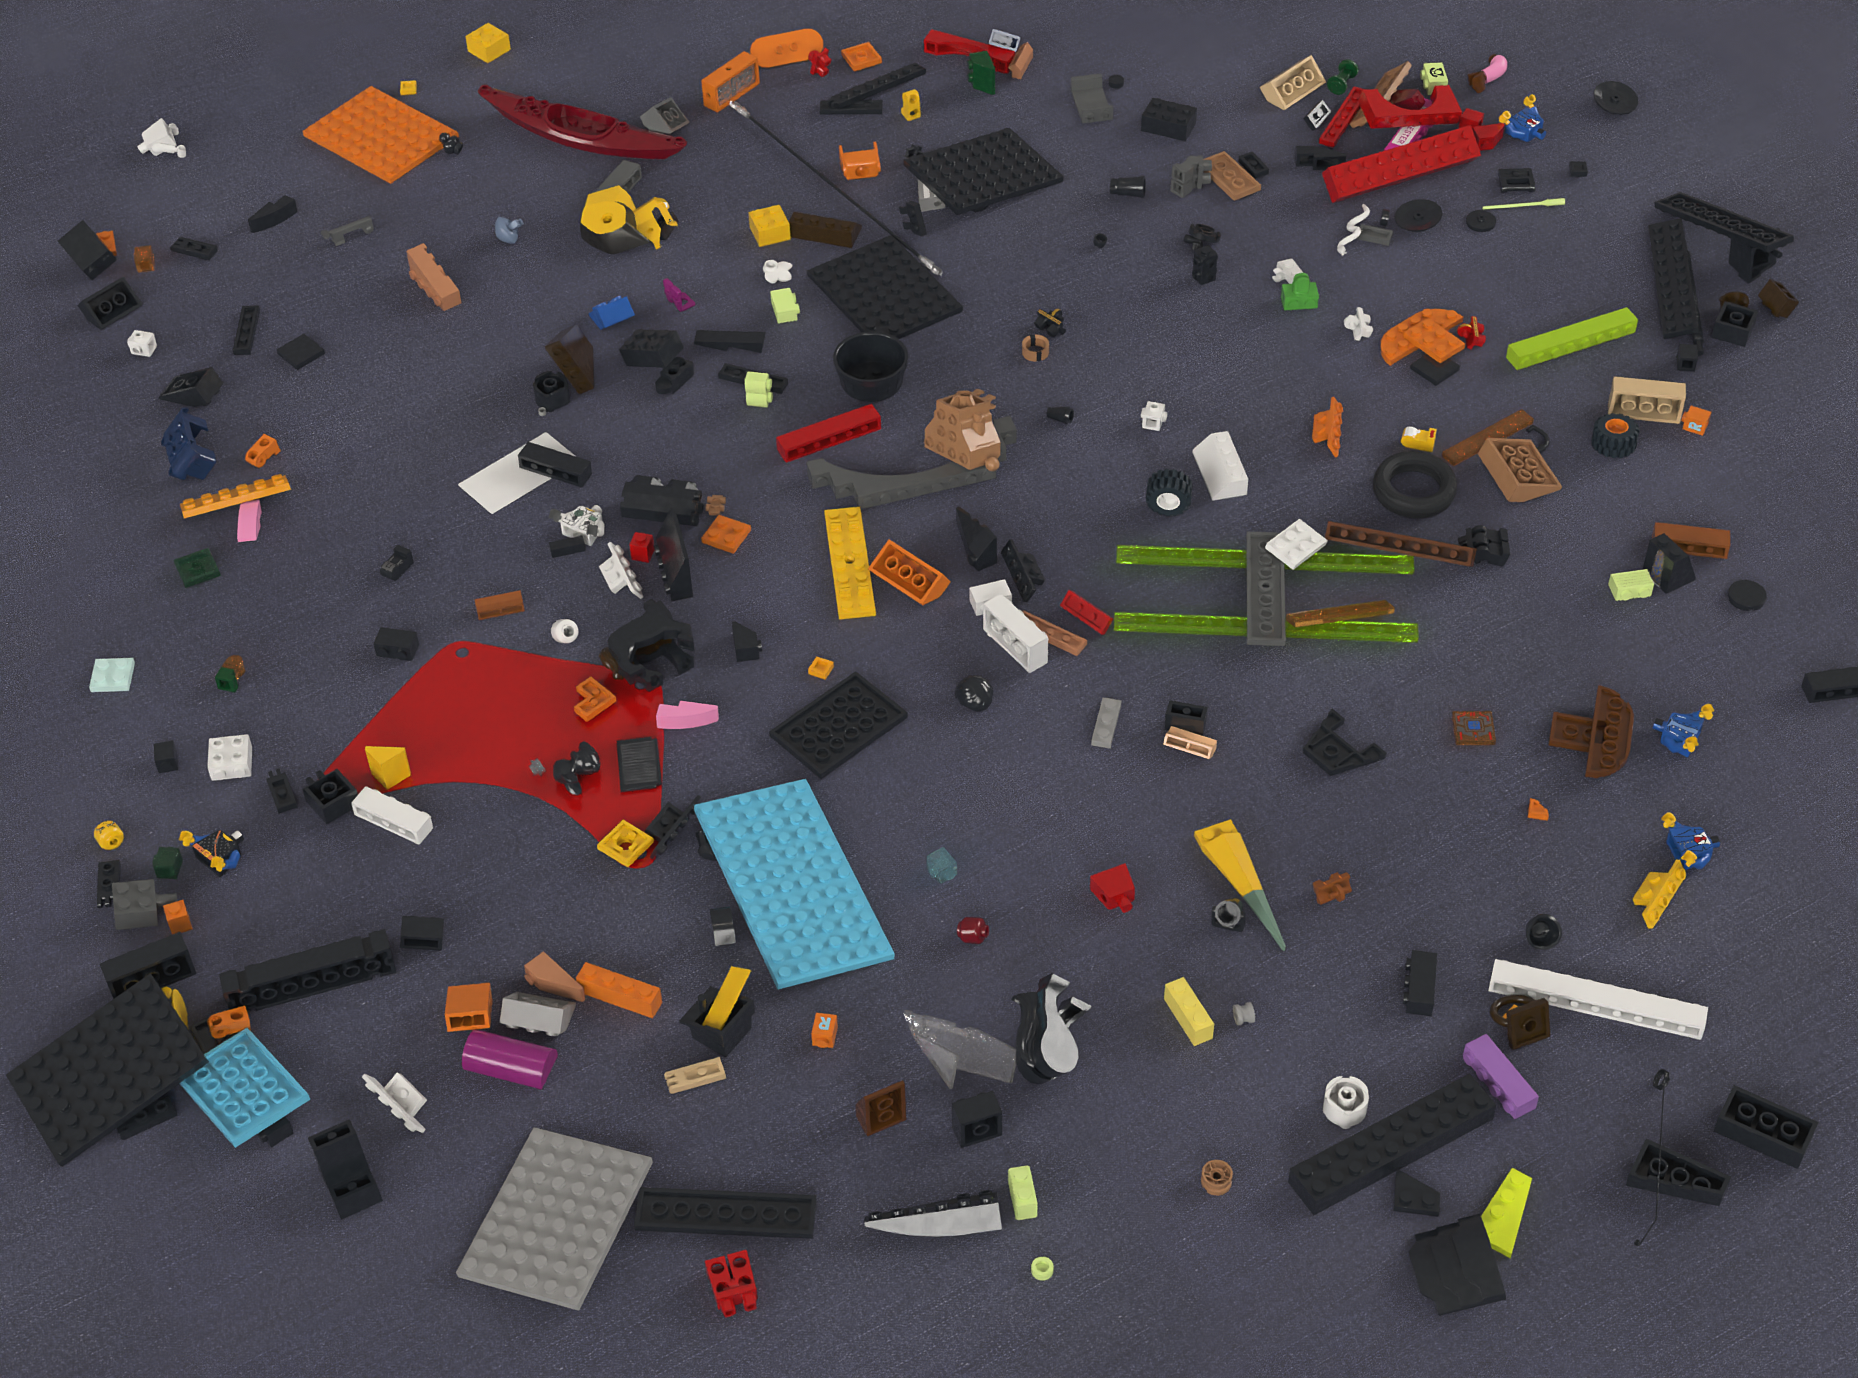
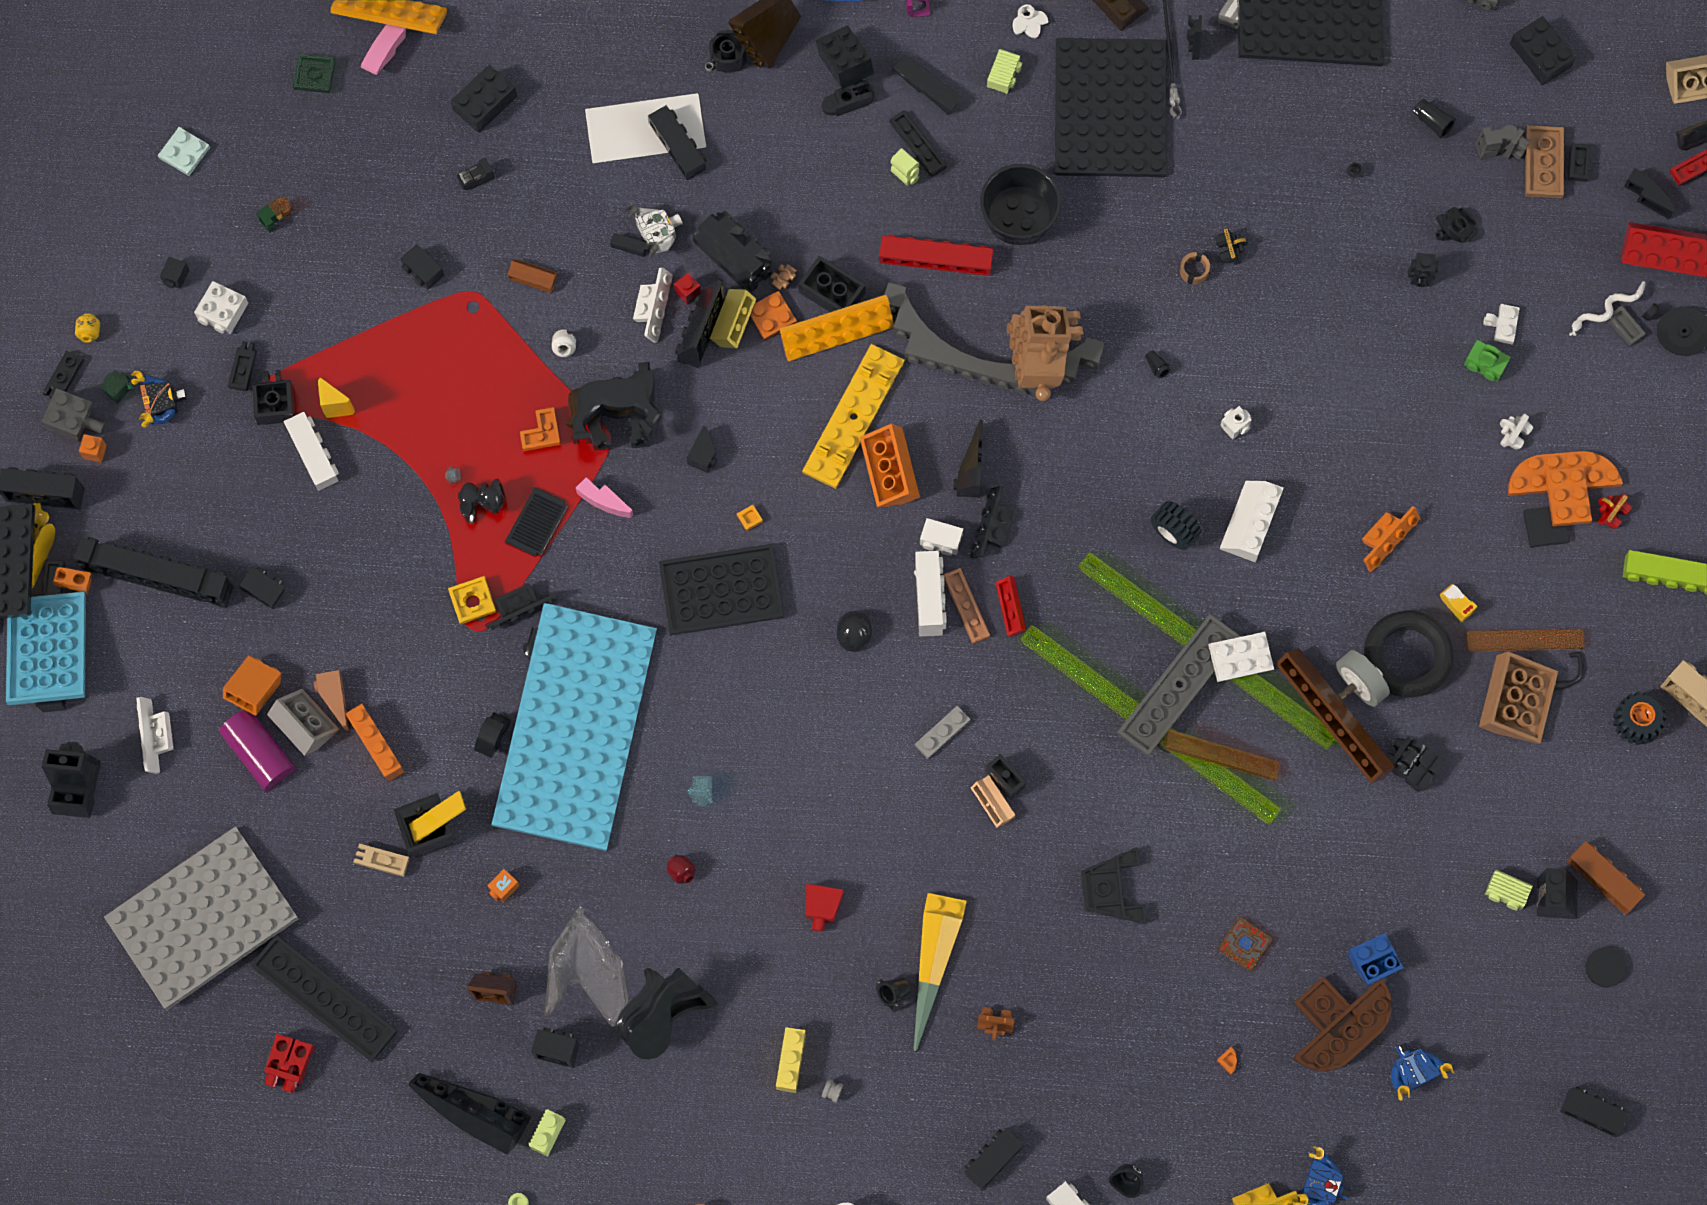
camera: 35 degrees right, 25 degrees up
none -> black brick [450,64,517,133]
none -> light yellow brick [710,289,756,348]
none -> light orange plate [779,295,894,361]
none -> black brick [798,255,866,312]
none -> light grey wheel [1336,650,1390,707]
none -> blue slope [1347,933,1404,985]

